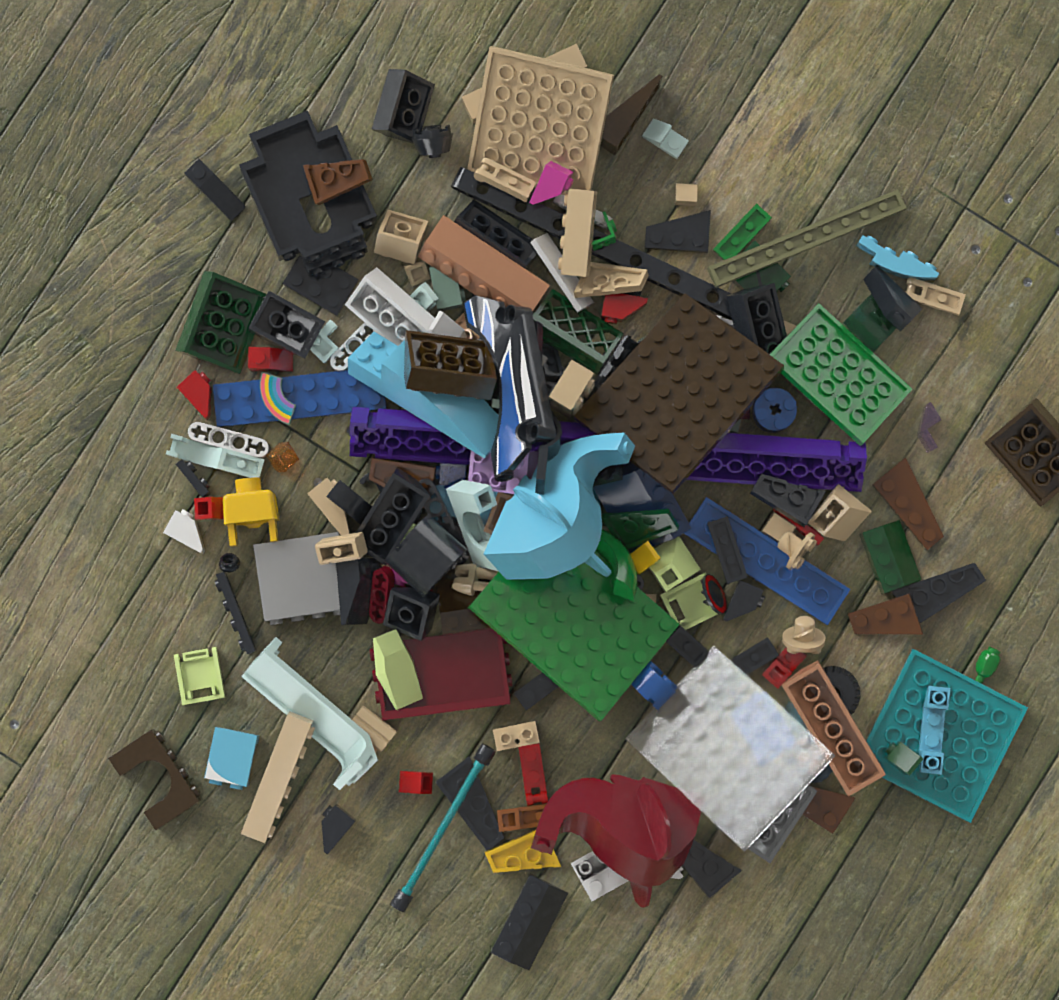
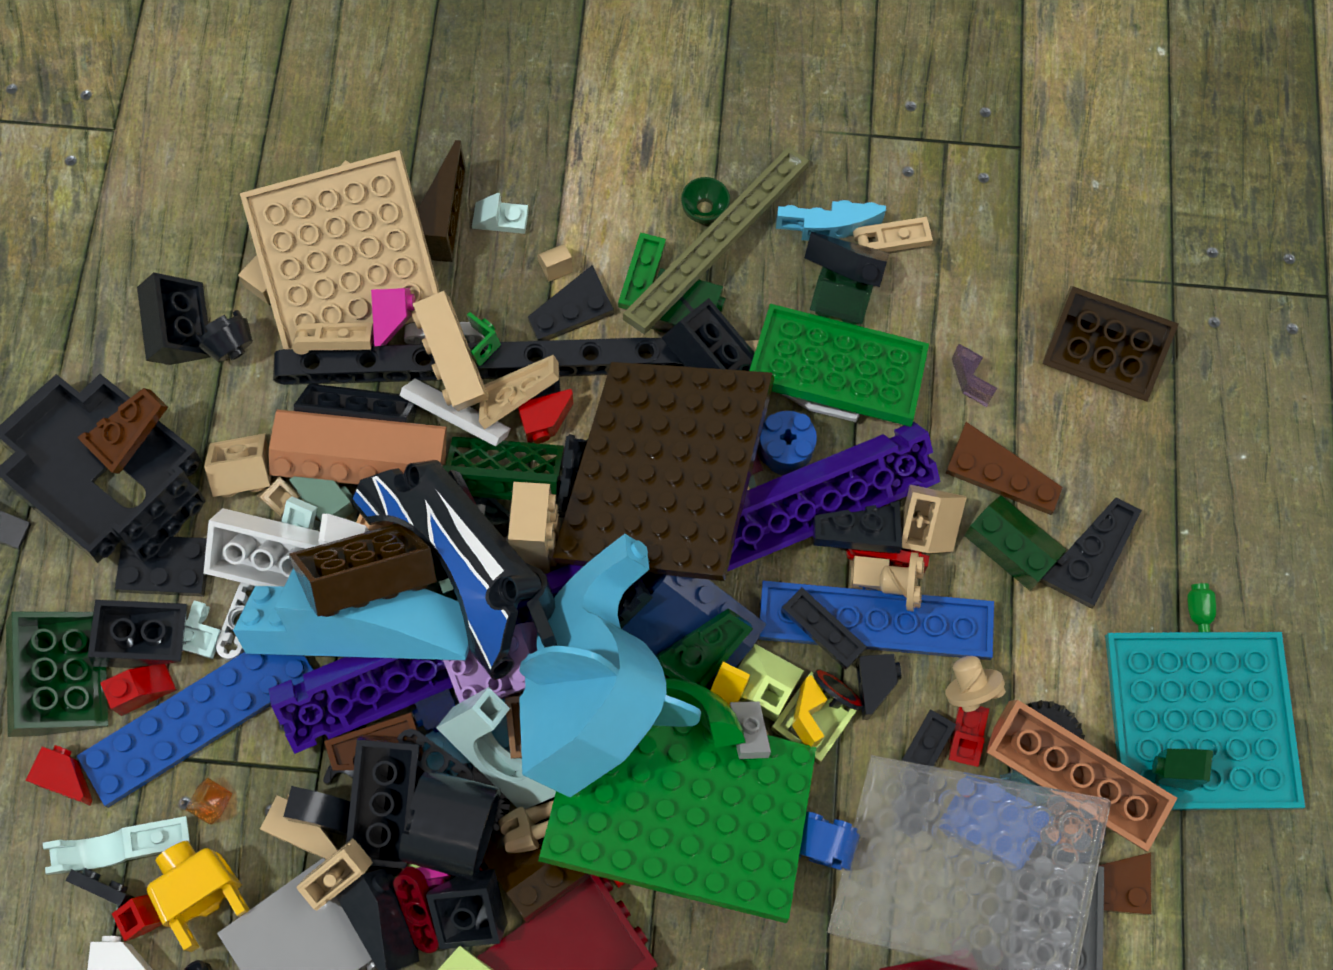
camera: 30 degrees left, 15 degrees down
white beam [188,422,269,458] -> none
tile [260,372,296,426] -> none
black plate [514,672,559,711] -> none
black plate [666,624,710,668] -> none
reddish brown wing [848,593,923,635] -> none
medium azure slope [919,686,950,775] -> none
none -> dark green piece [681,177,730,224]
none -> light grey plate [730,701,771,759]
none -> yellow slope [792,675,828,747]

